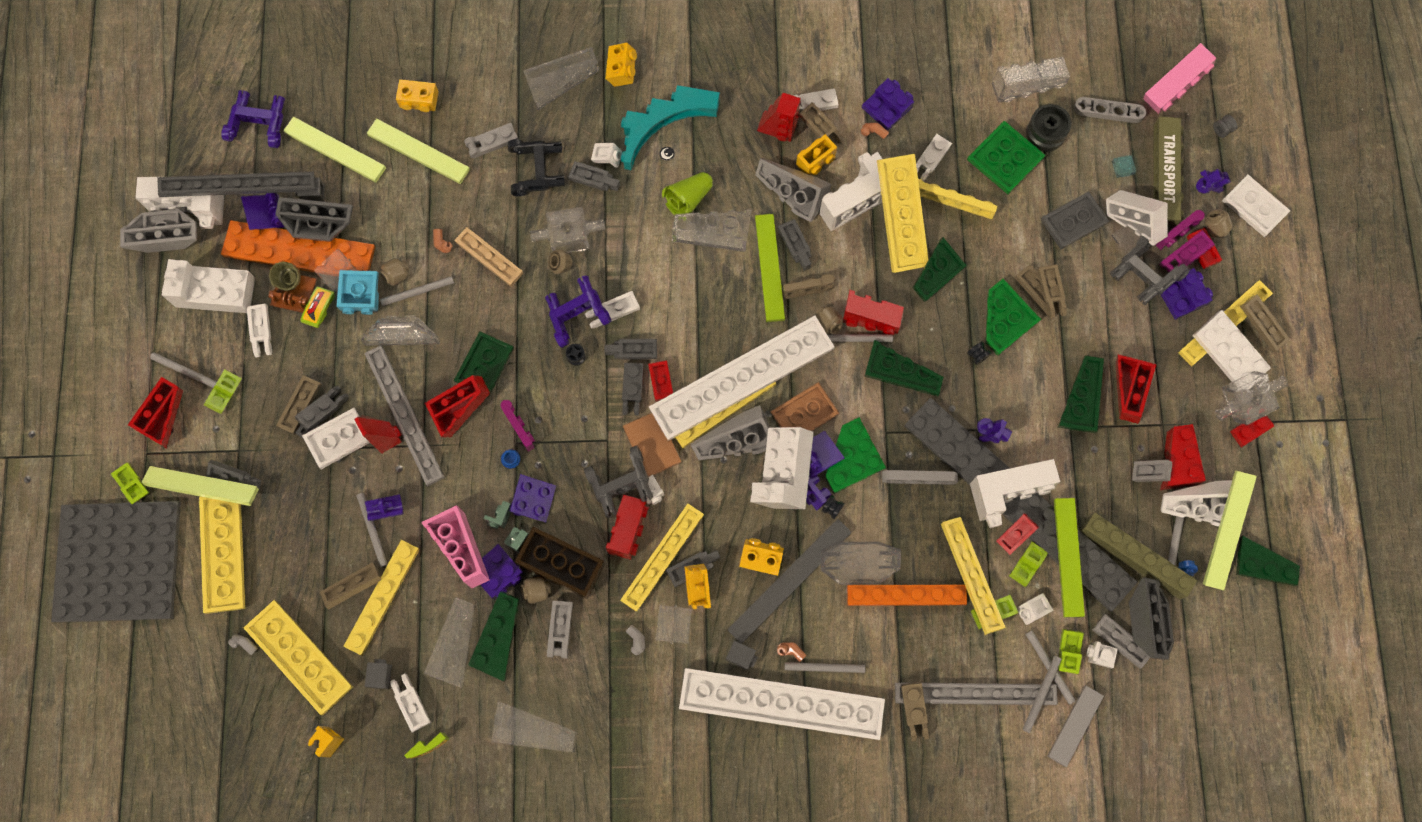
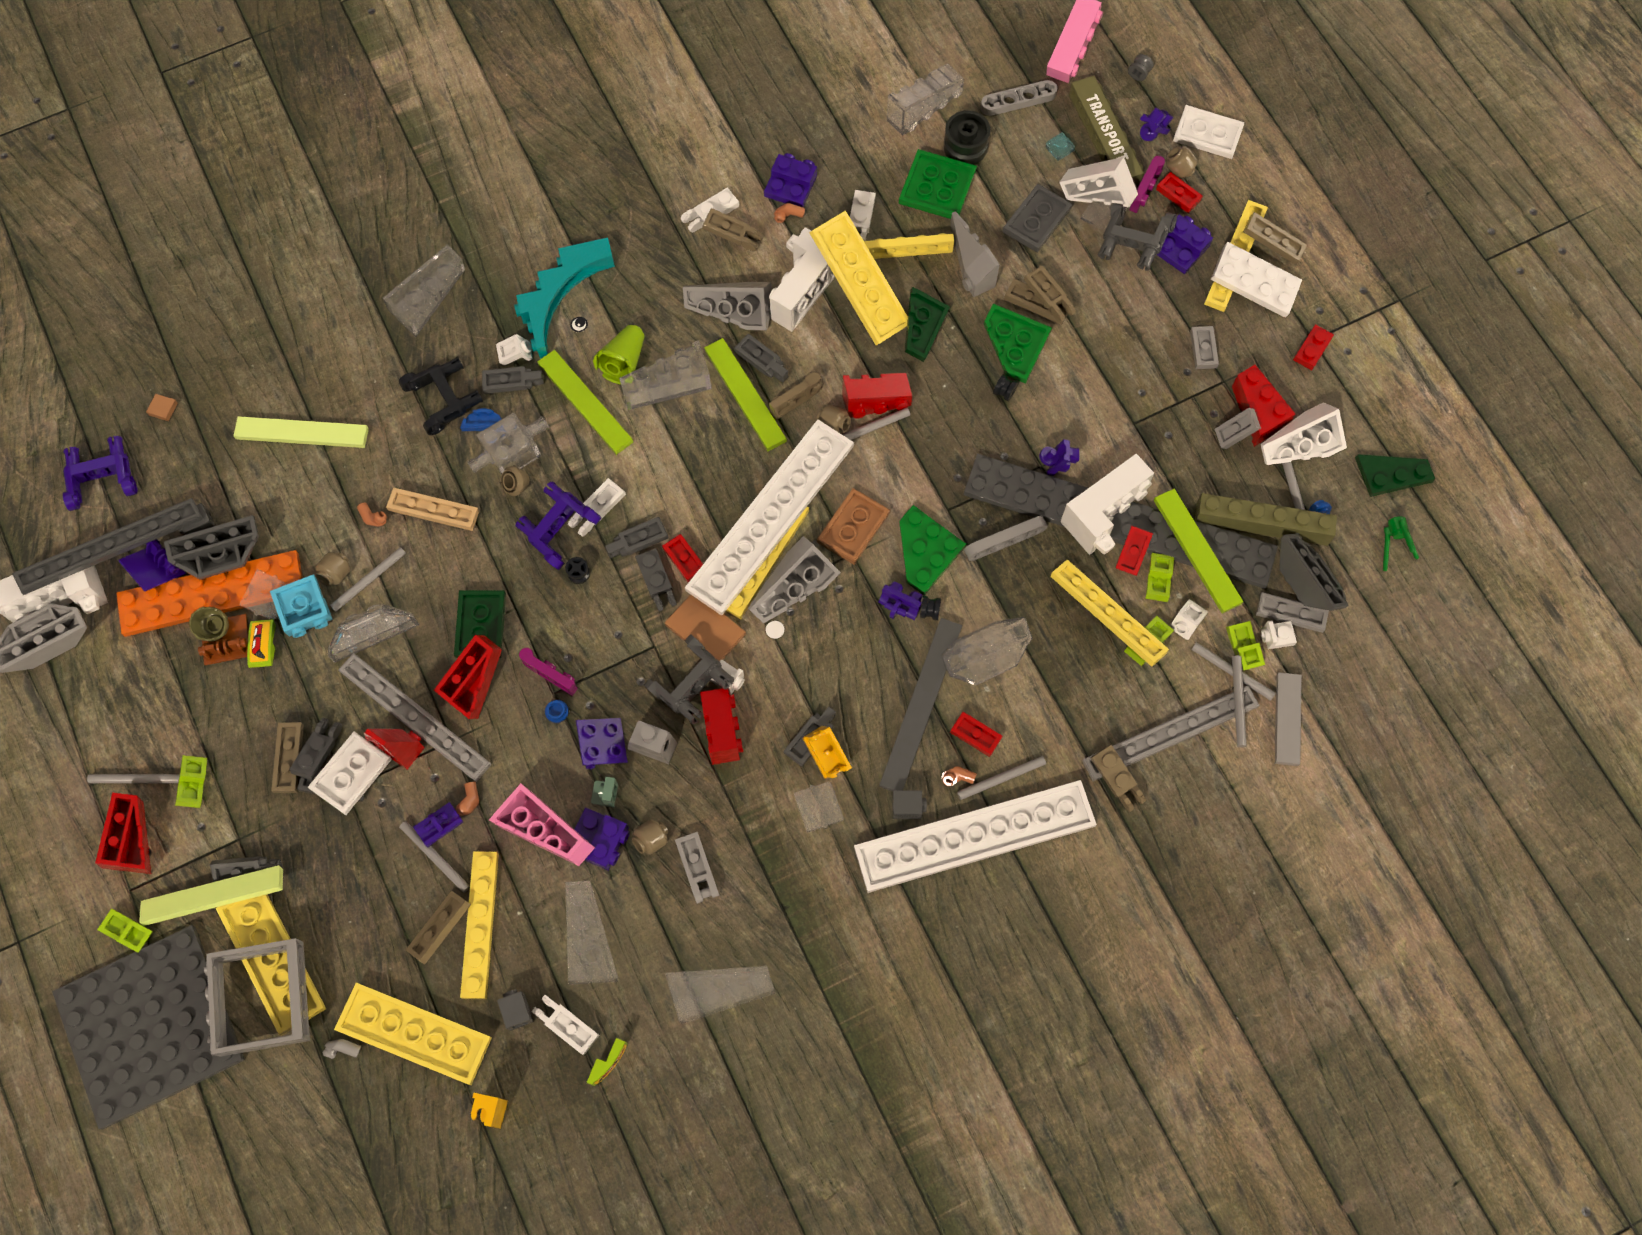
camera: 25 degrees left, 5 degrees down
white hinge [162,259,256,313] -> none
white hinge [247,303,272,357] -> none
yellowish green tile [284,117,386,183] -> none
yellow brick [396,79,439,112] -> none
light grey plate [464,123,518,158] -> none
dark green wing [468,591,520,682] -> none
sand green bracket [483,501,511,529] -> none
dark brown brick [515,527,605,599] -> none
yellow brick [605,43,637,87] -> none
light yellow plate [620,504,704,612] -> none
light grey arm [626,625,645,655] -> none
yellow brick [739,538,784,576] -> none
white hinge [750,427,813,509] -> none
red wedge [757,93,801,142] -> none
yellow brick [796,134,837,175] -> none
hinge [809,431,845,478] -> none
orange plate [847,585,967,606] -> none
dark green wing [864,340,944,397] -> none
dark green wing [1057,356,1104,433] -> none
red wedge [1115,354,1156,424] -> none
magenta plate [1159,230,1215,273] -> none
yellowish green tile [1203,470,1257,590] -> none
clear brick [1215,371,1288,425] -> none
none -> medium nougat tile [146,394,178,422]
none -> light grey window [204,938,310,1057]
none -> nougat arm [456,782,480,816]
none -> blue tile [460,408,505,431]
none -> lime tile [537,350,633,455]
none -> light grey torso [628,721,678,765]
none -> white sticker [766,621,784,639]
none -> light grey wedge [950,211,1000,297]
none -> red plate [950,712,1003,757]
none -> light grey plate [1190,326,1219,369]
none -> green plant [1383,516,1419,572]

